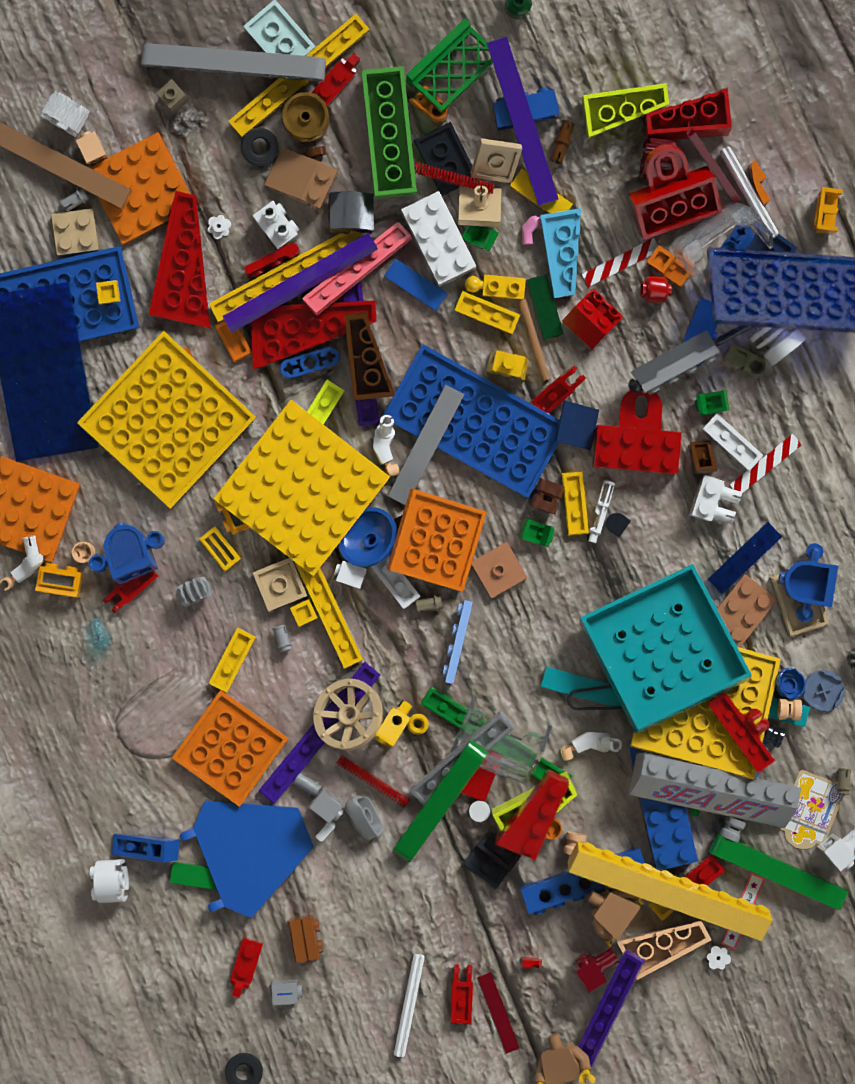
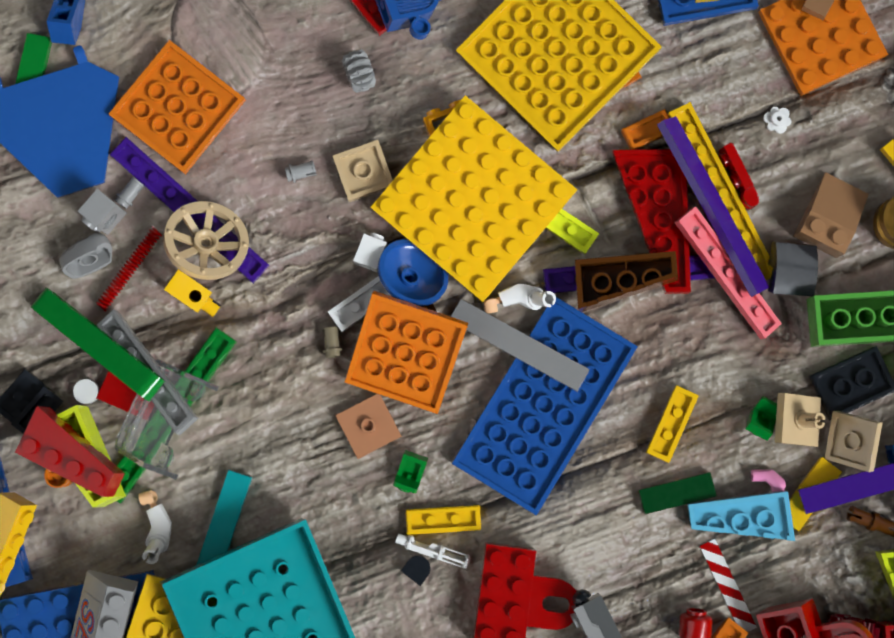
camera: 85 degrees right, 5 degrees down
red wing [149,191,210,328] -> none
yellow tile [199,526,241,572] -> none
yellow plate [209,627,256,693] -> none
black tyre [241,128,279,166] -> none
white brick [253,201,299,250] -> none
blue beam [280,347,340,379] -> none
yellow plate [290,599,318,627] -> none
yellow plate [295,563,363,668] -> none
reddish brown tile [305,146,327,158] -> none
white tile [315,821,335,842] -> none
blue tile [384,259,448,311] -> none
white brick [401,191,476,287] -> none
yellow plate [408,714,429,735] -> none
red piece [414,162,494,195] -> none
light blue plate [442,600,473,684] -> none
yellow plate [464,274,526,300] -> none
yellow torso [486,350,529,381] -> none
medium nougat bar [518,299,550,382] -> none
red hinge [530,365,586,414] -> none
copper wheel [530,478,565,515] -> none
dark blue piece [555,400,599,451] -> none
red slope [562,288,623,349] -> none
light nougat wheel [563,831,587,855] -> none
black piece [567,685,623,710] -> none

